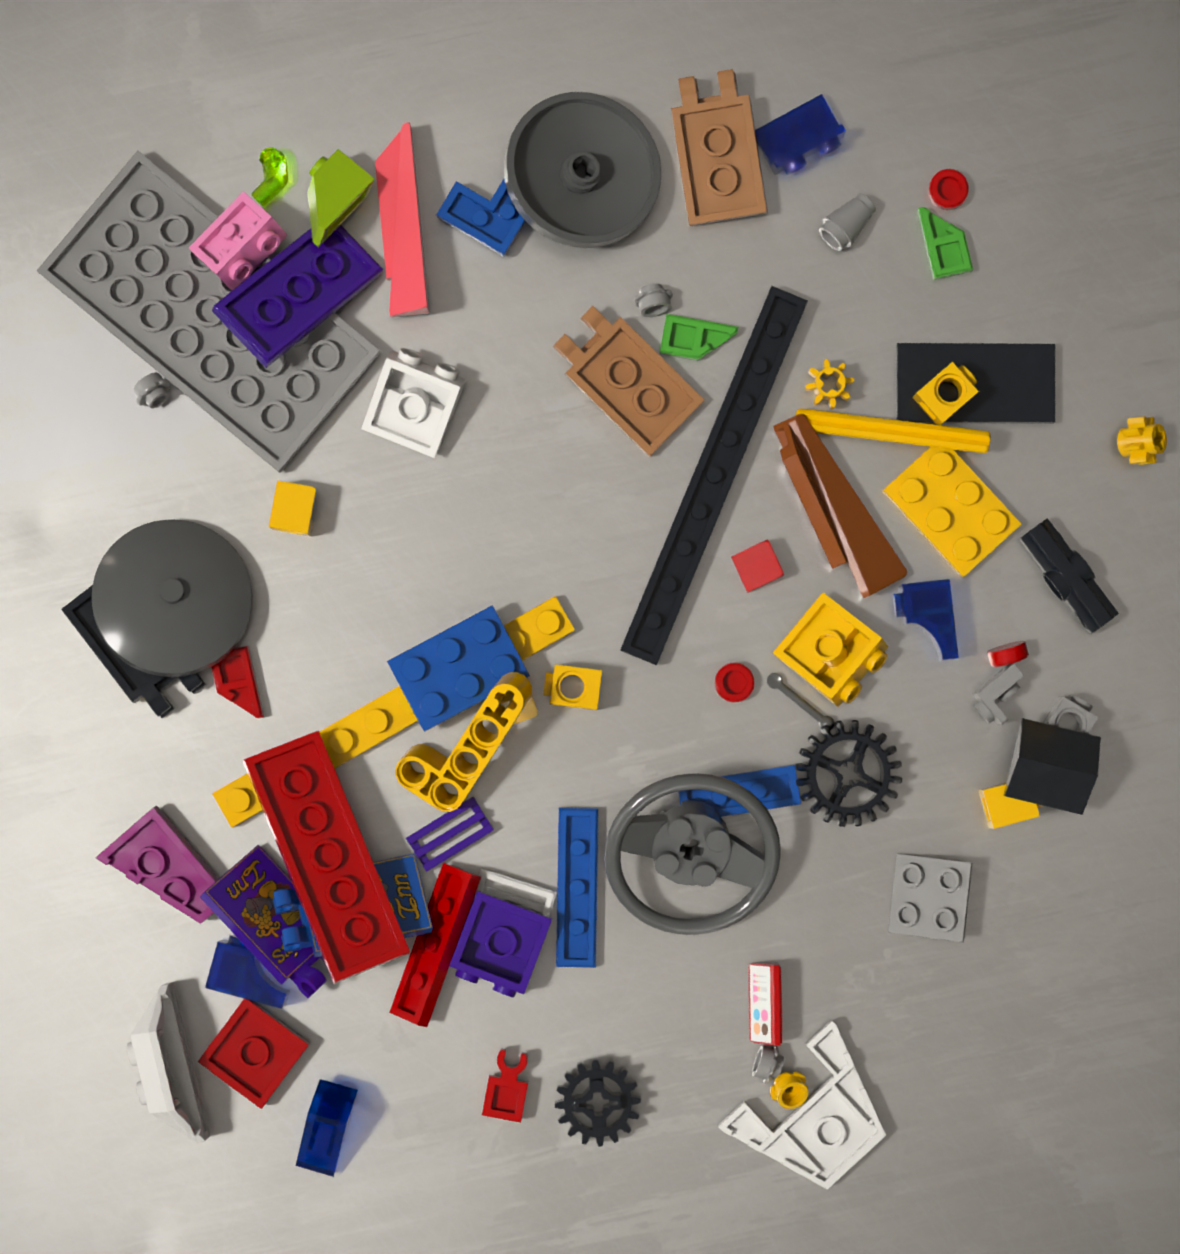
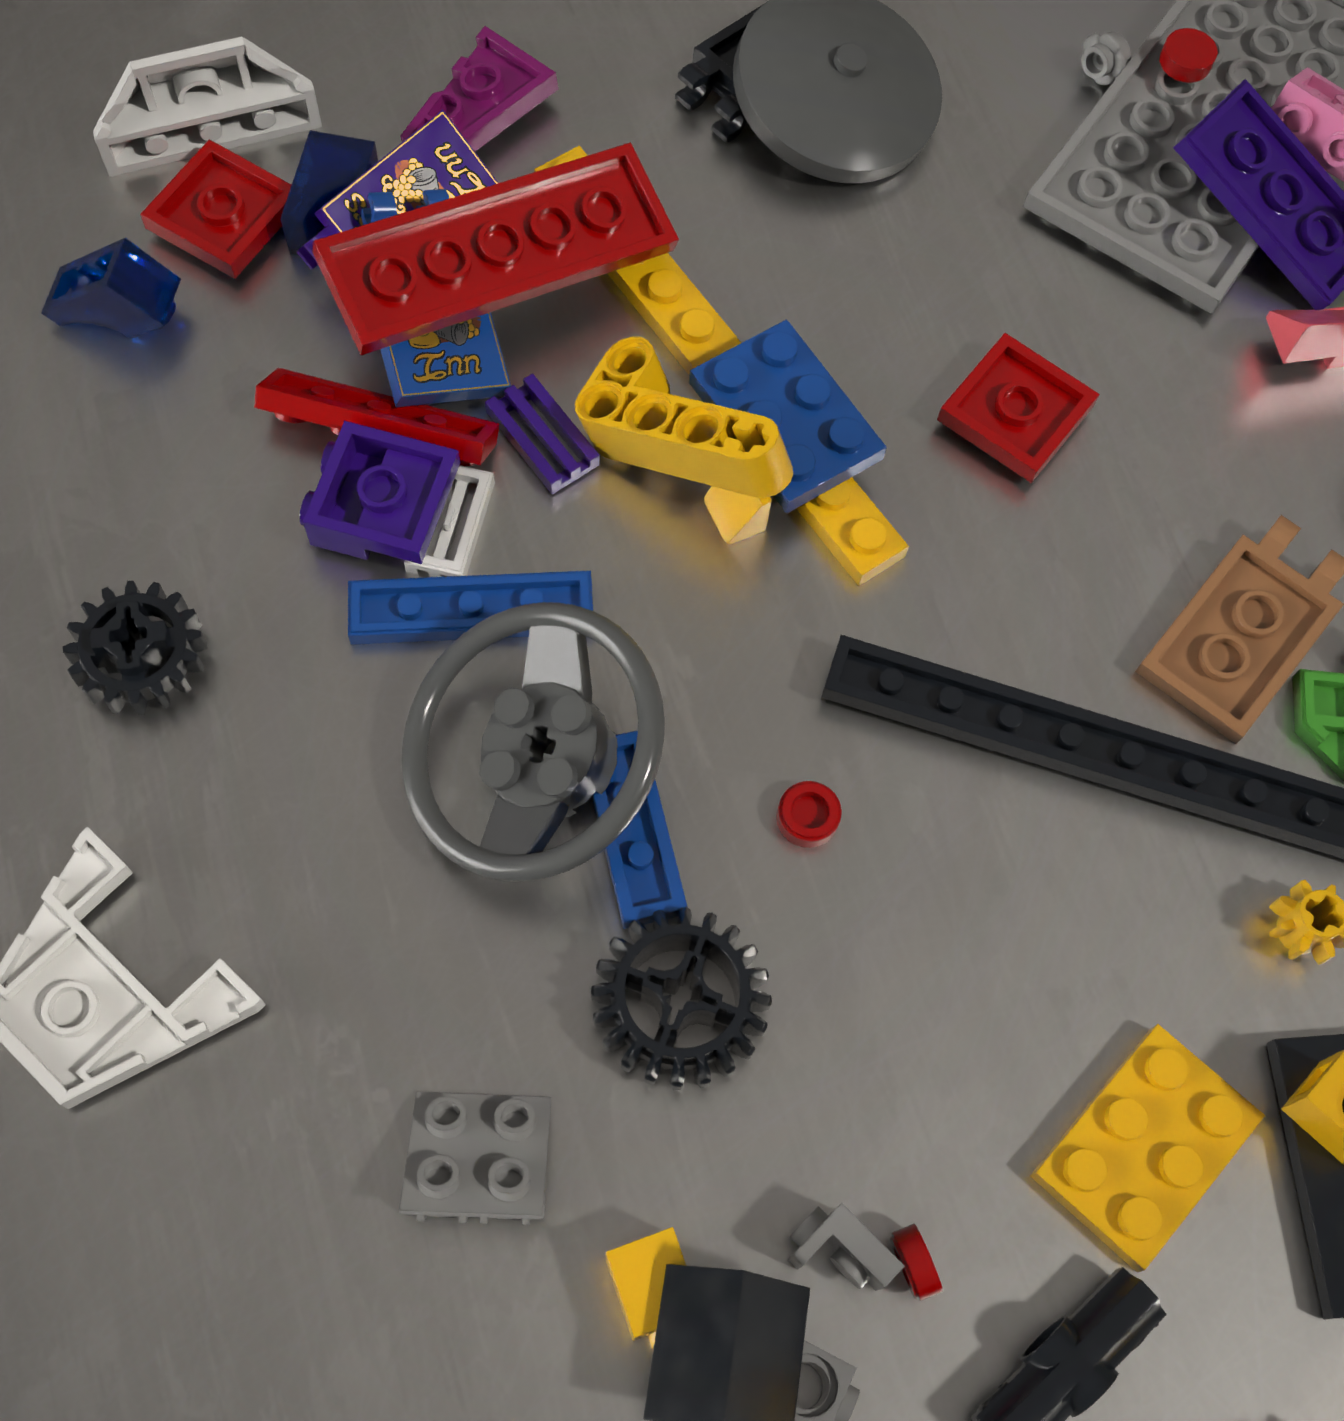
camera: 75 degrees right, 20 degrees down
red tile [211,646,264,719] -> none
yellow panel [269,480,316,537] -> none
white plate [361,348,466,458] -> none
red plate [482,1048,528,1123] -> none
yellow brick [543,664,602,710] -> none
slope [731,539,784,593] -> none
slope [748,963,782,1046] -> none
light grey plate [752,1045,784,1084] -> none
dark grey hinge [767,673,835,731] -> none
yellow plate [770,1072,808,1109] -> none
dark orange wedge [773,414,907,598] -> none
yellow plate [773,592,889,707] -> none
yellow axle [795,408,991,453] -> none
clear blue arch [893,579,959,661] -> none
none -> red plate [937,333,1100,483]
none -> red tile [1159,28,1218,83]

